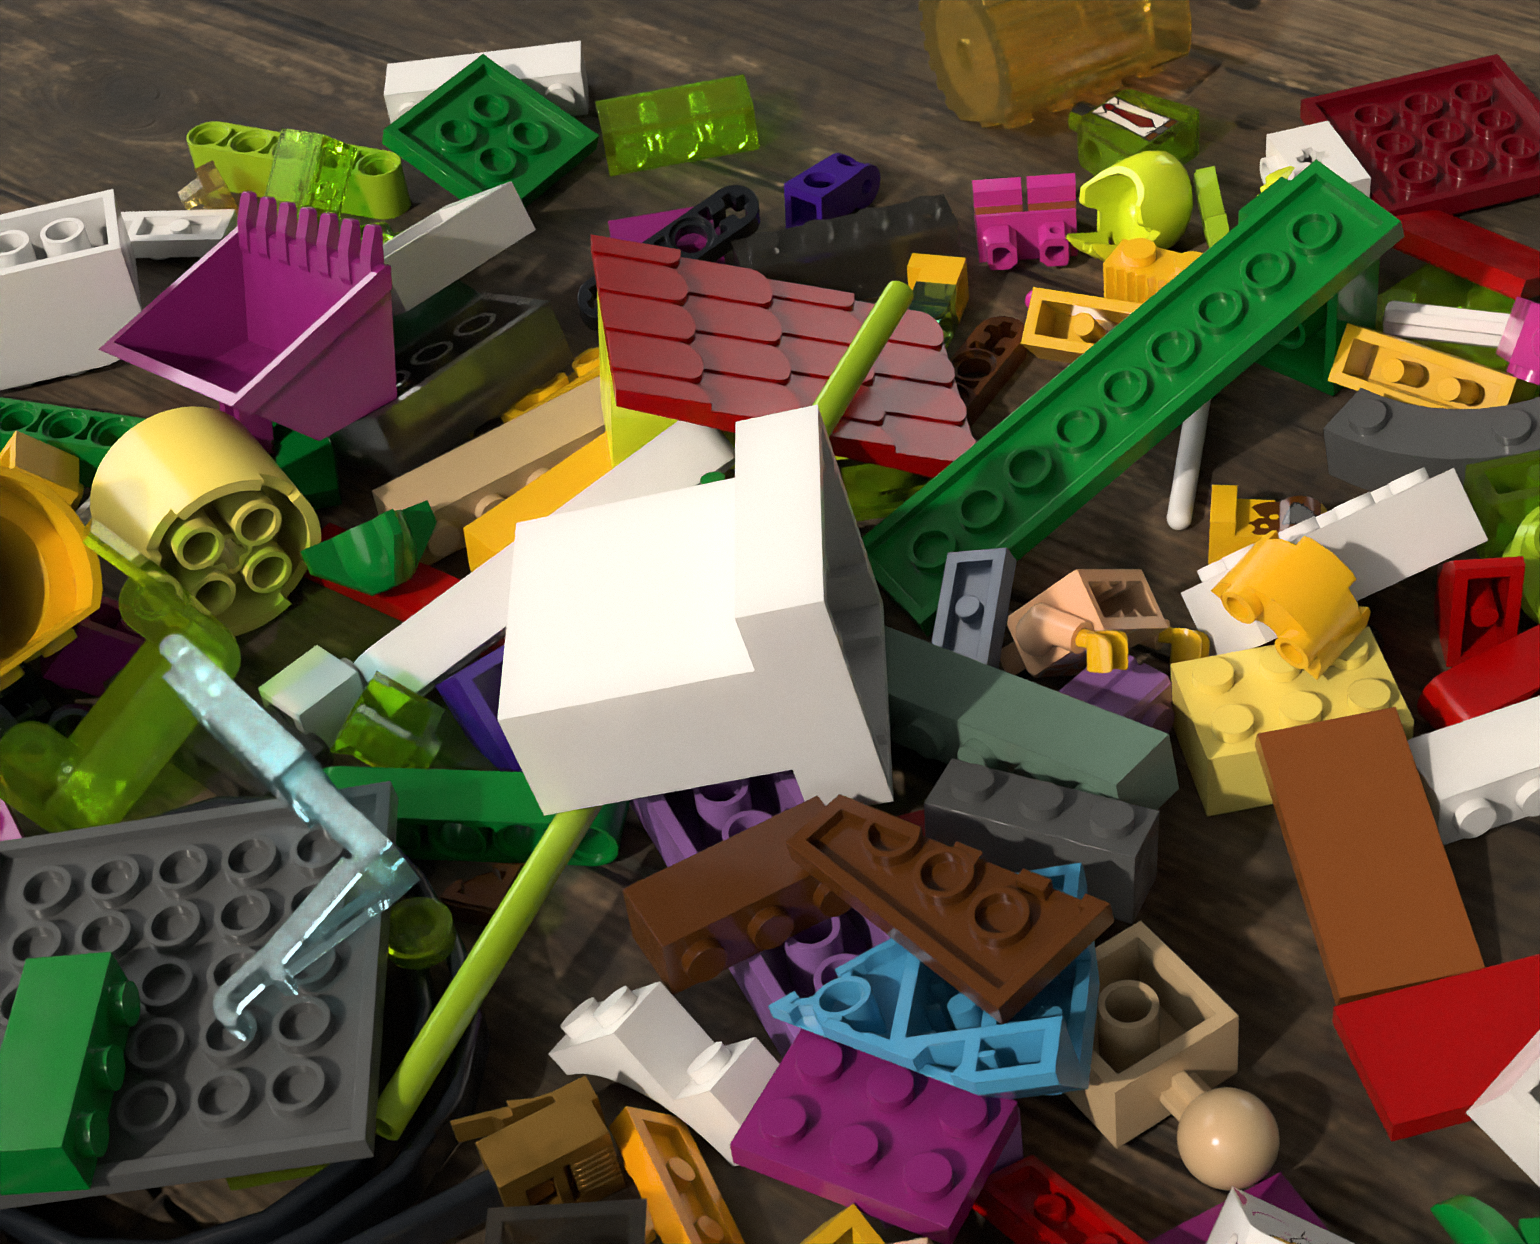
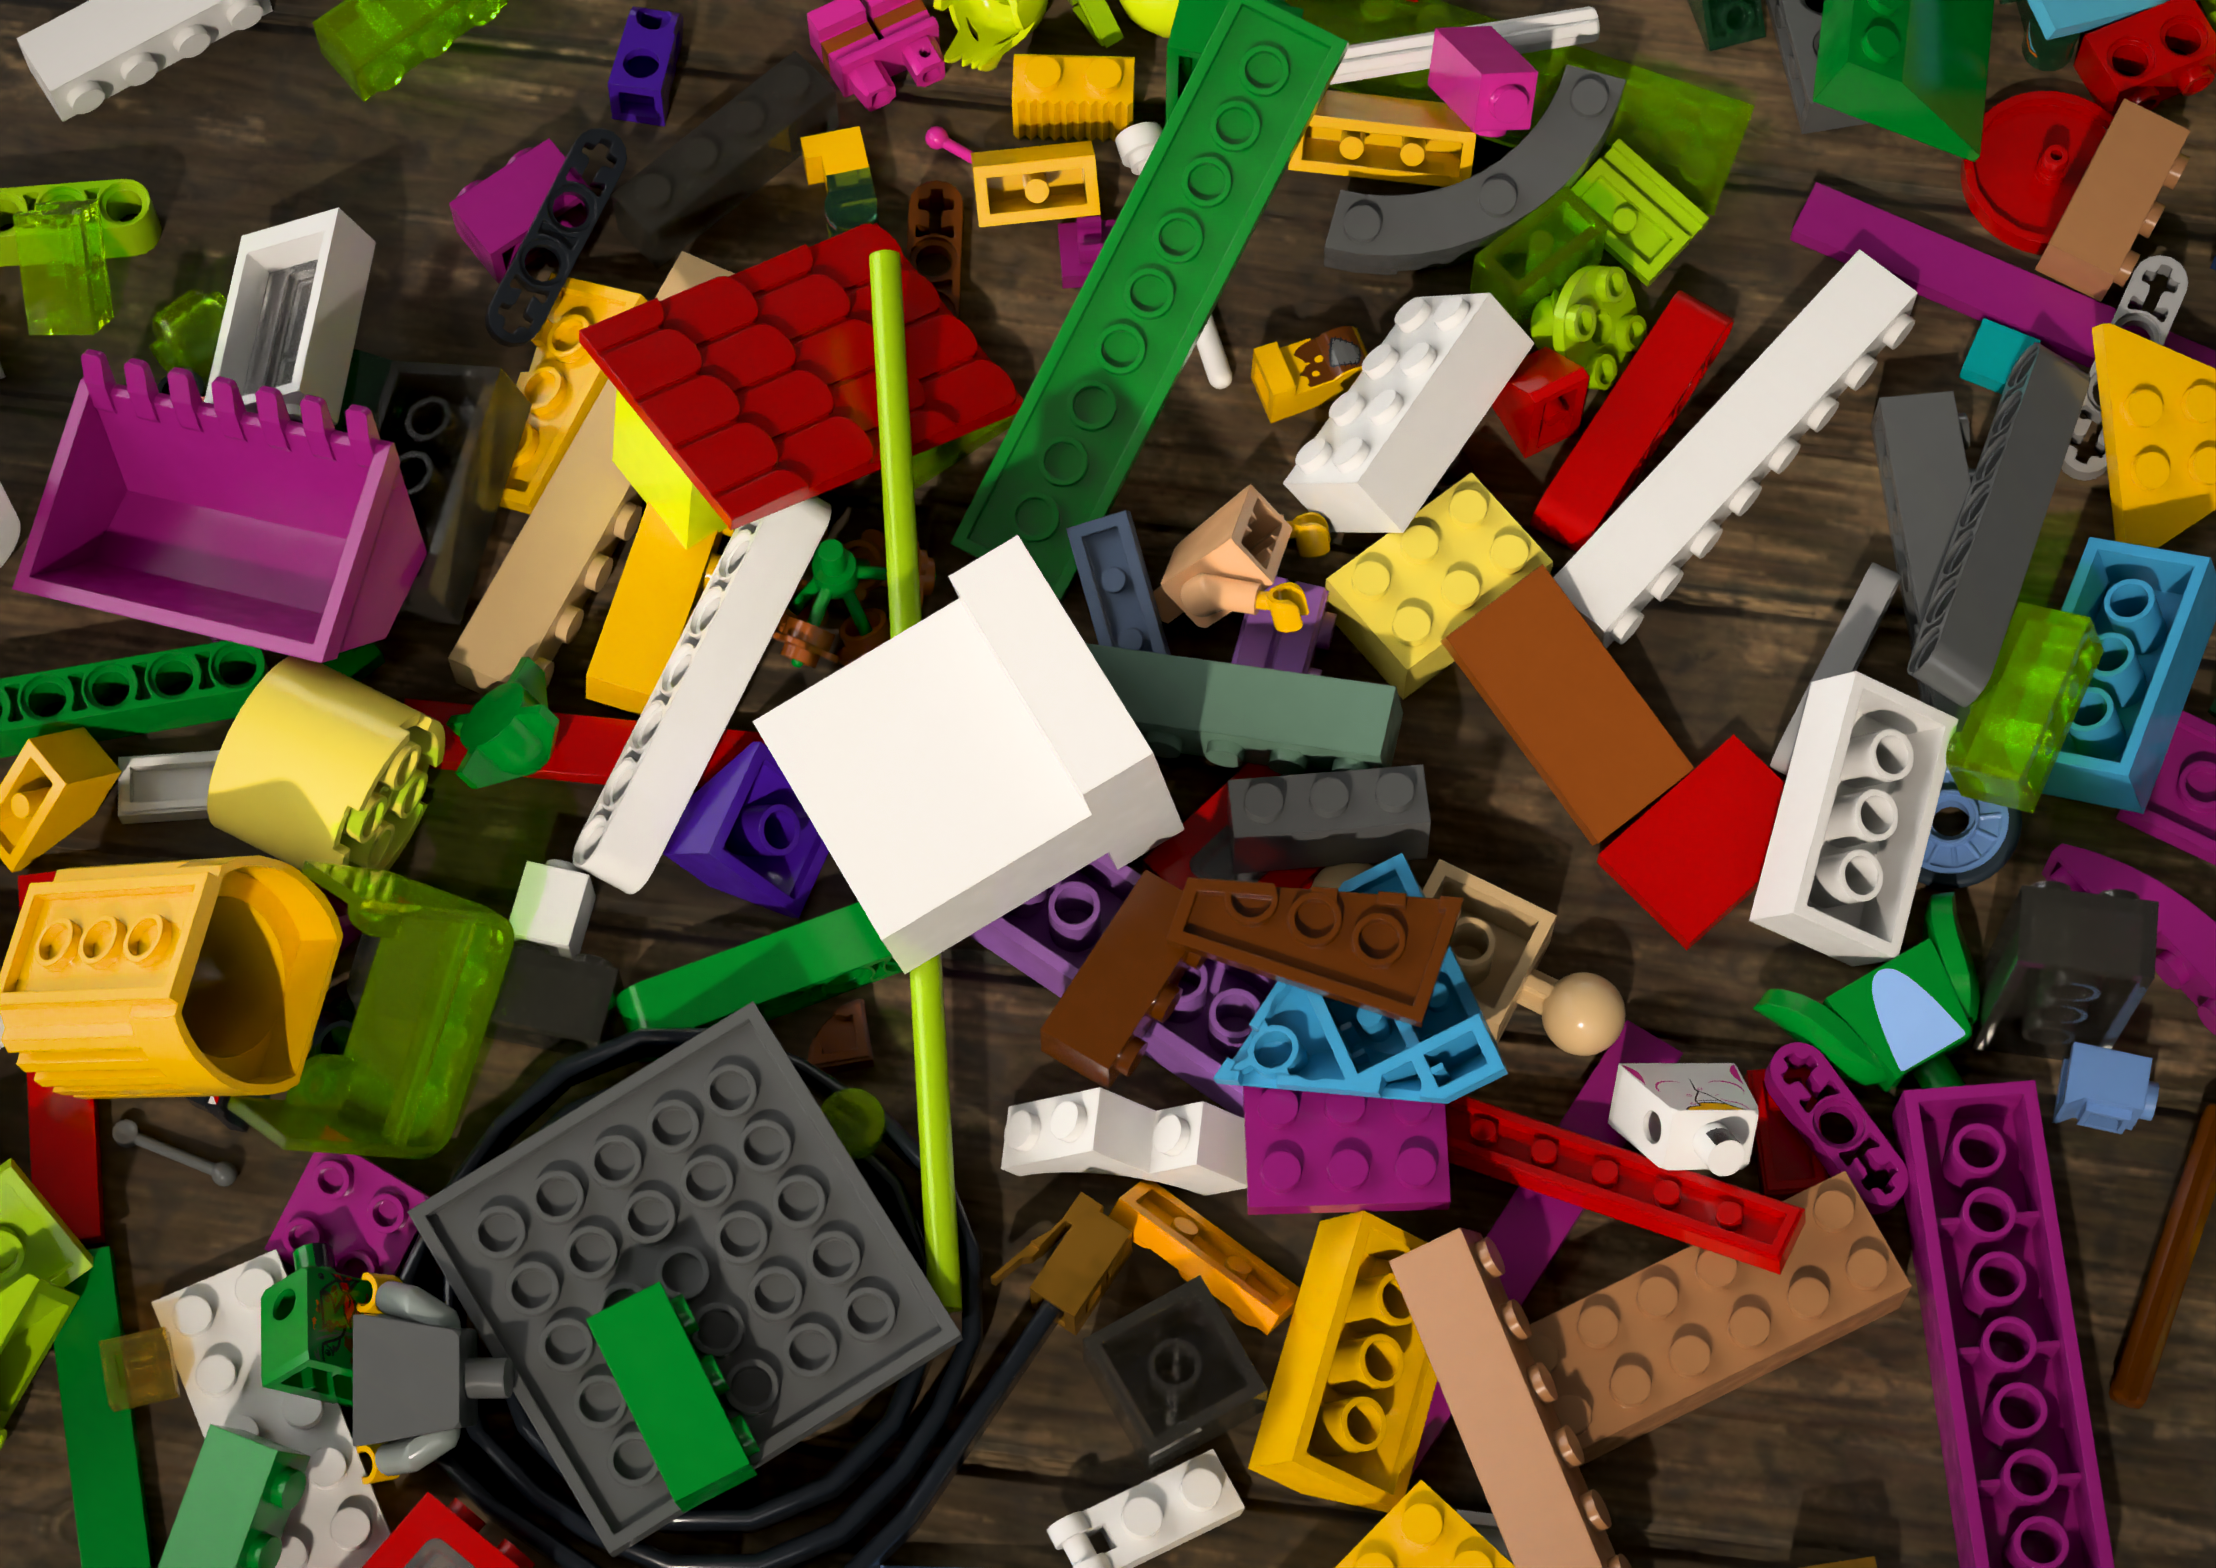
camera: 35 degrees left, 25 degrees up
clear light blue hinge [160,634,420,1040] -> none
clear neon green window [330,671,445,769] -> none
green plate [382,54,599,208] -> none
yellow cylinder [1211,530,1371,680] -> none

